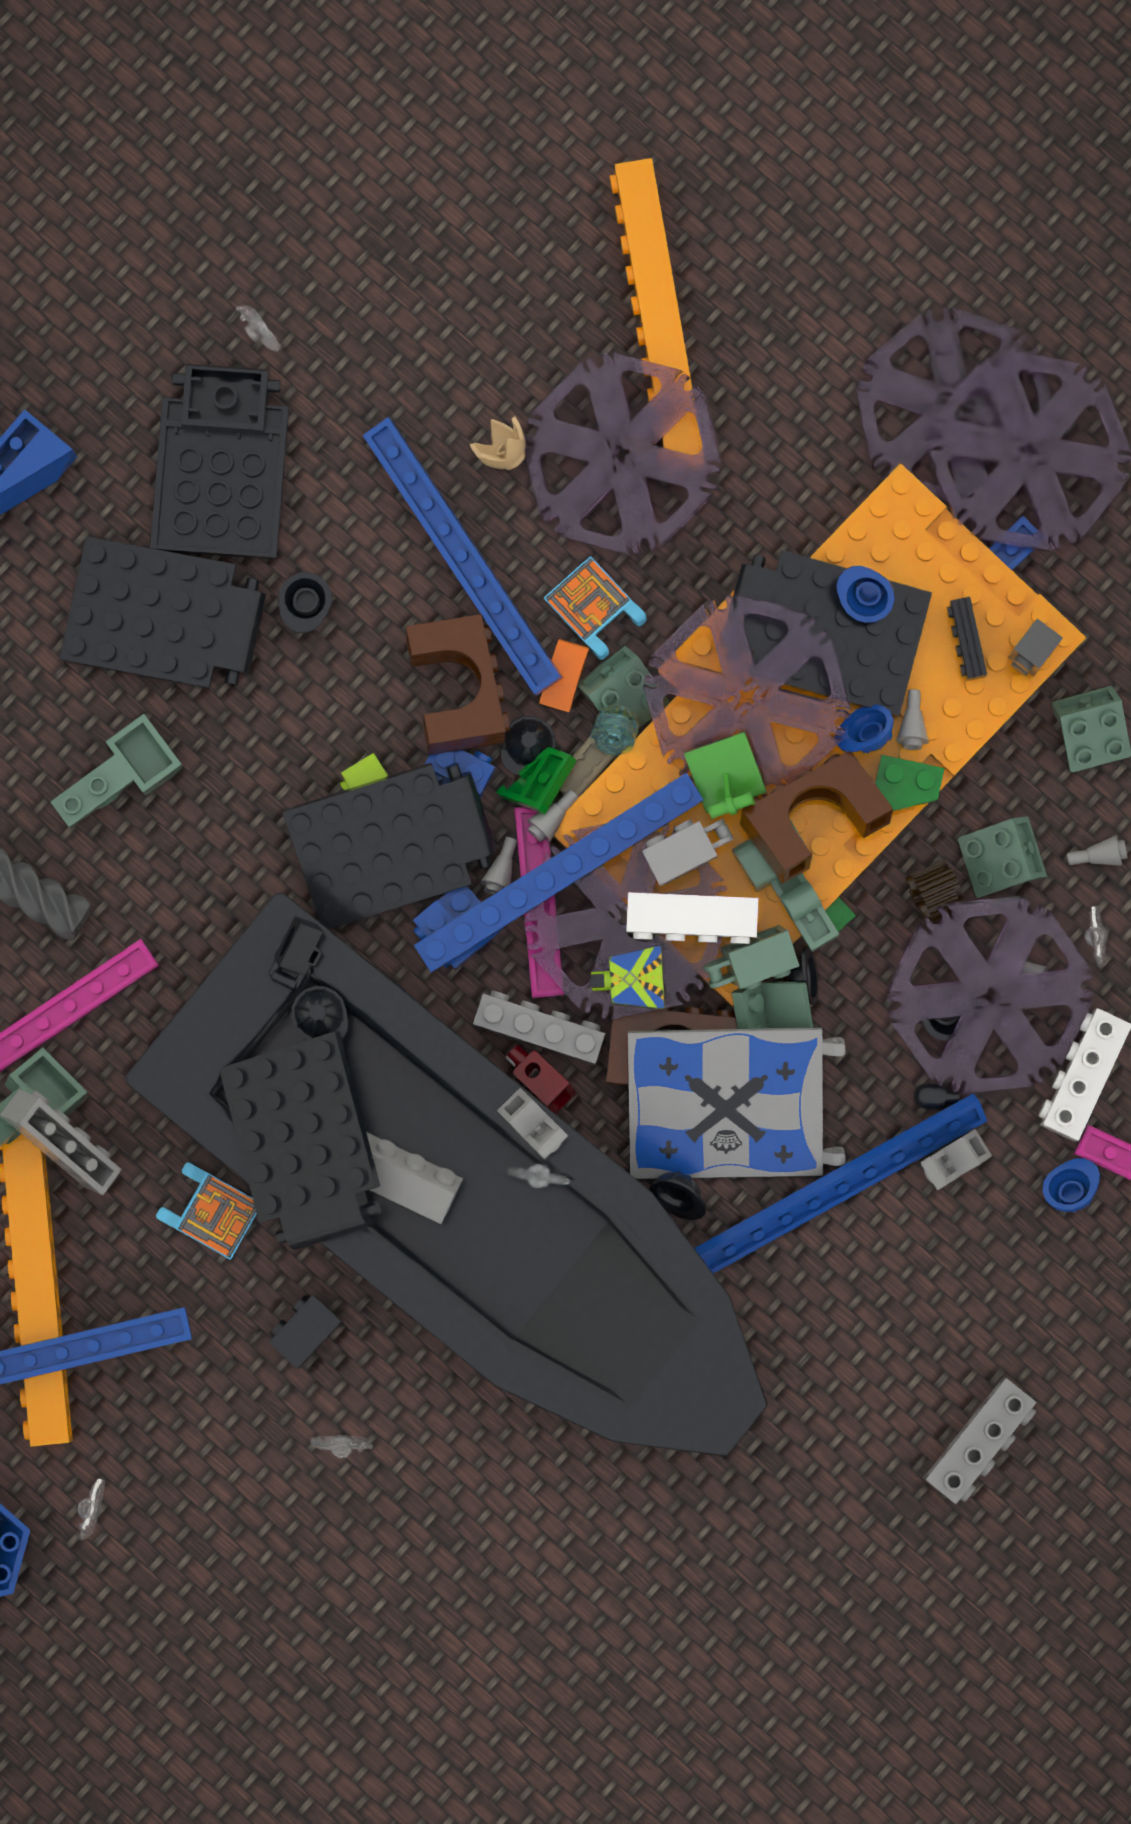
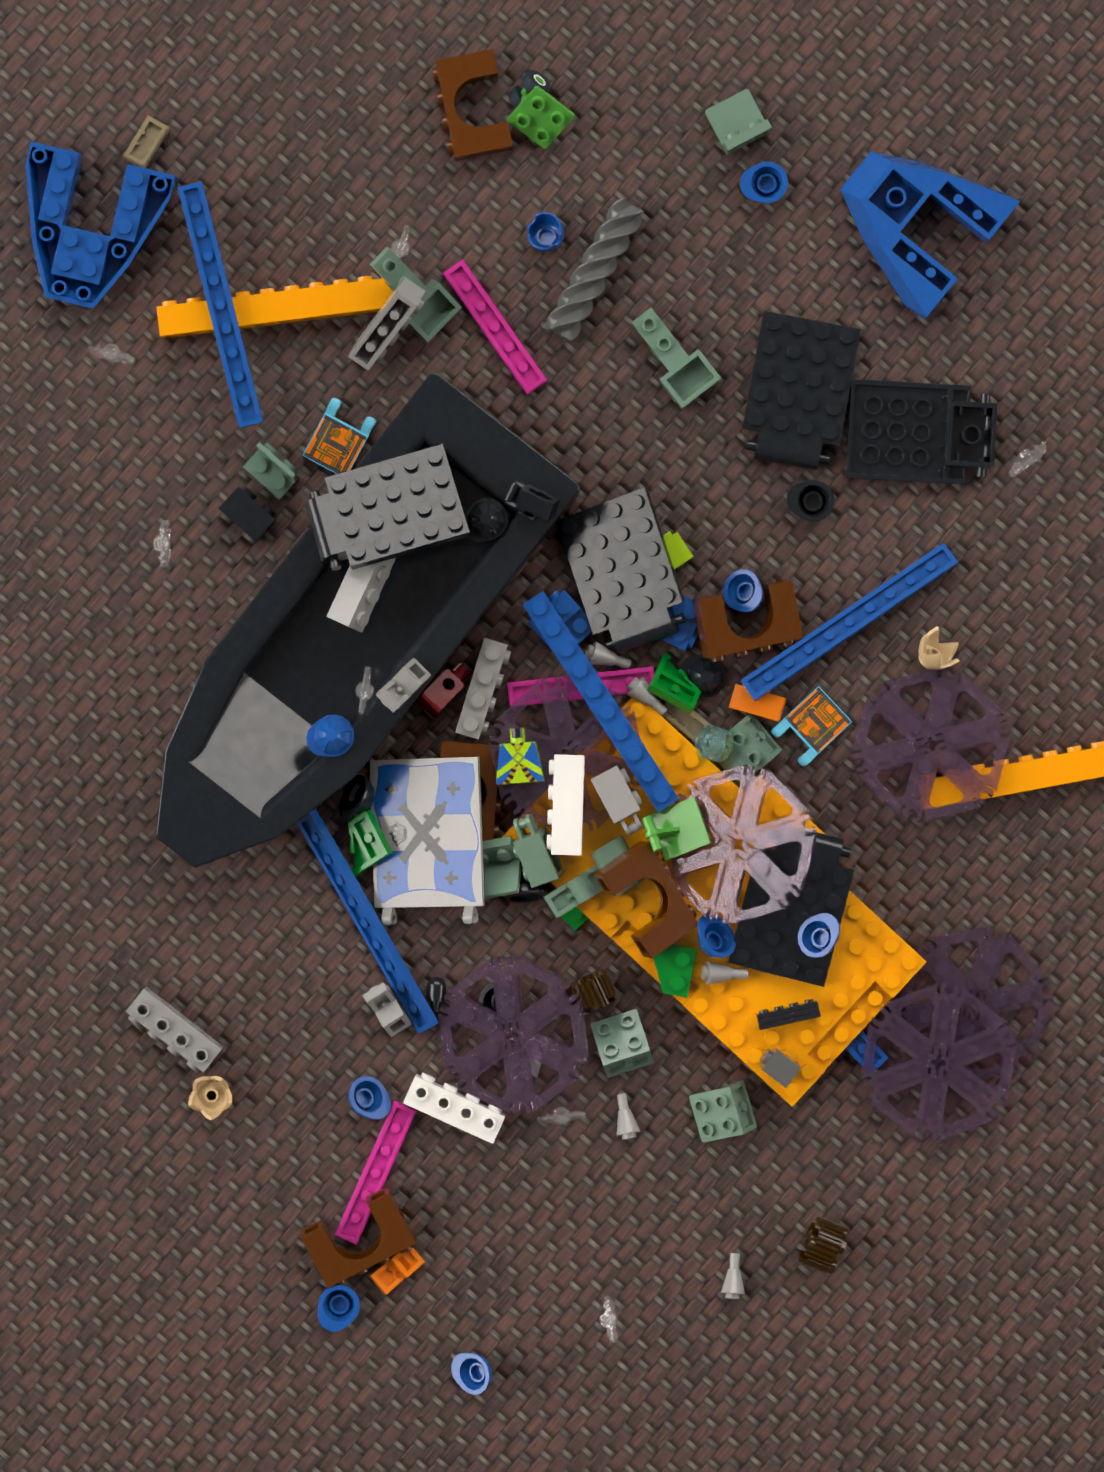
camera: 80 degrees right, 5 degrees up
none -> tan piece [188,1076,232,1120]
none -> sand green bracket [243,442,300,500]
none -> blue piece [306,715,354,757]
none -> green wing [348,810,393,876]
none -> blue piece [723,569,763,613]

